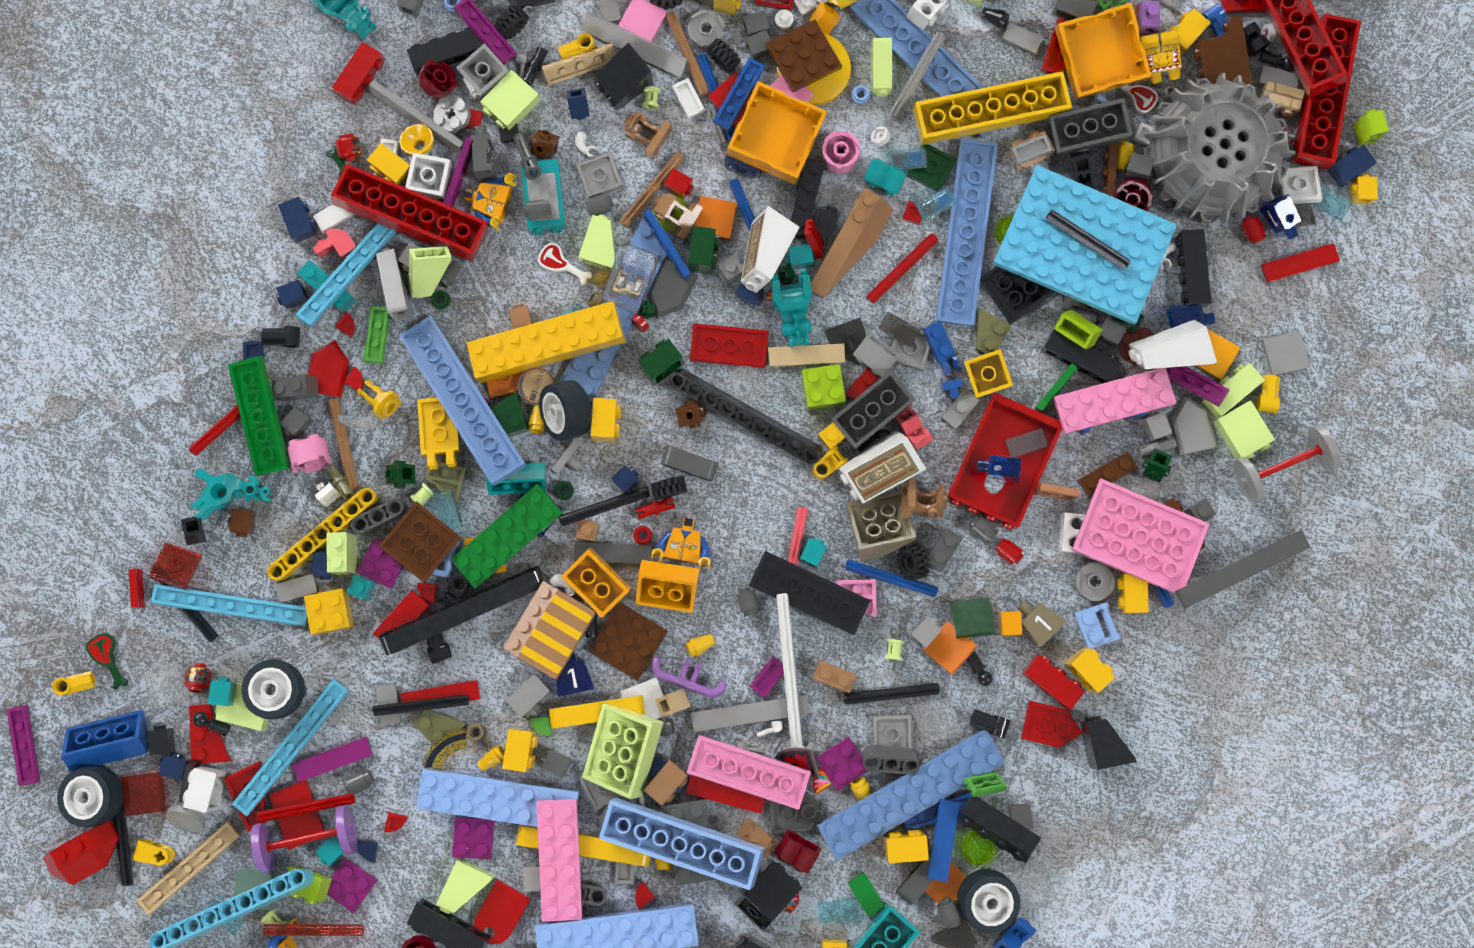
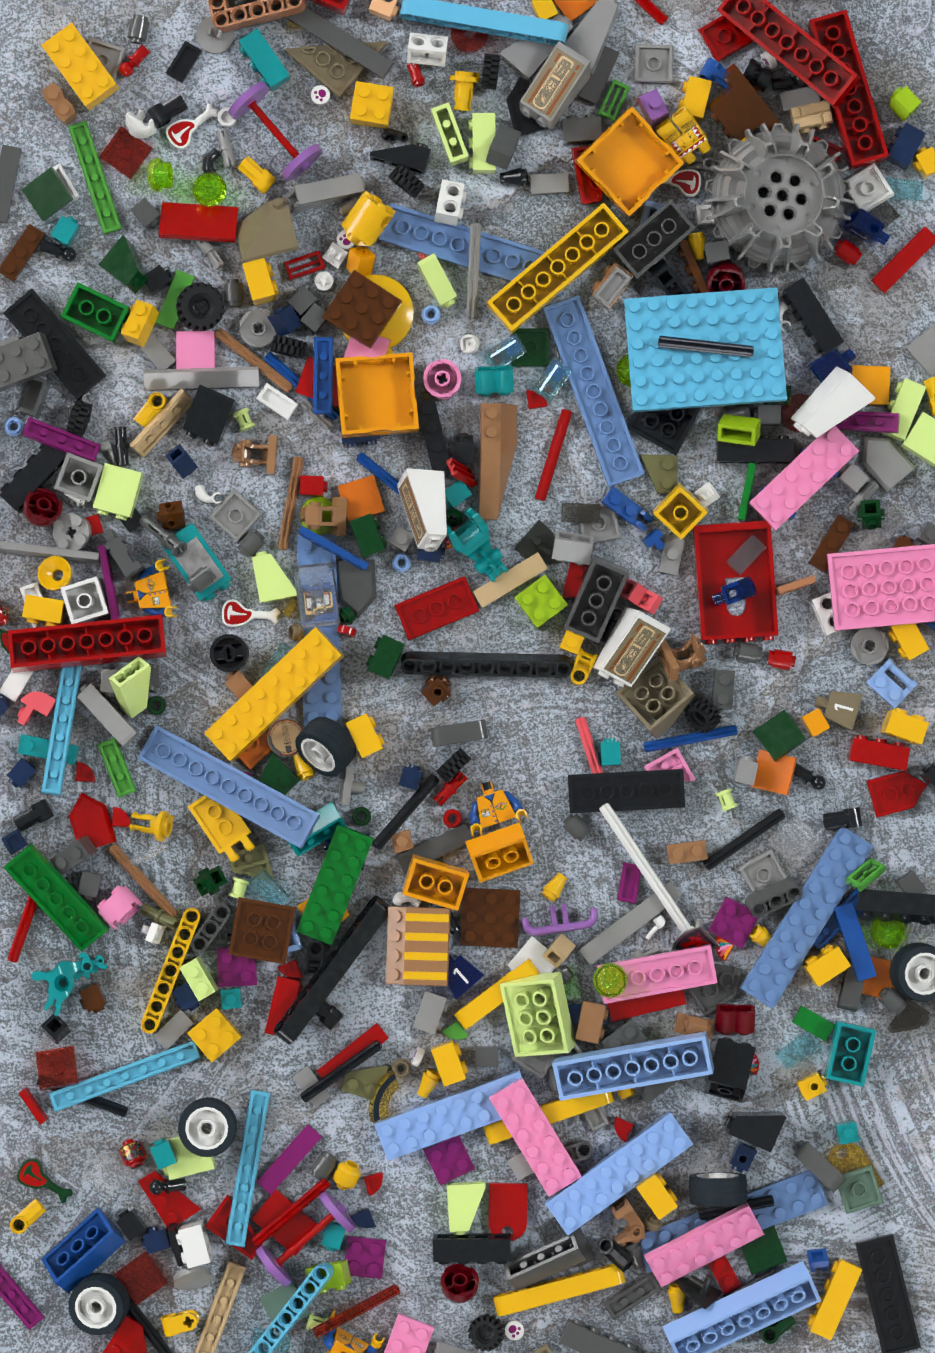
camera: 35 degrees left, 5 degrees up
none -> black brick [210,634,249,673]
none -> dark blue brick [267,305,302,336]
none -> yellow head [333,1160,361,1190]
none -> light blue plate [392,553,411,572]
none -> white tile [410,1047,425,1067]
none -> clear neon green piece [593,963,628,998]
none -> white tile [693,482,720,507]

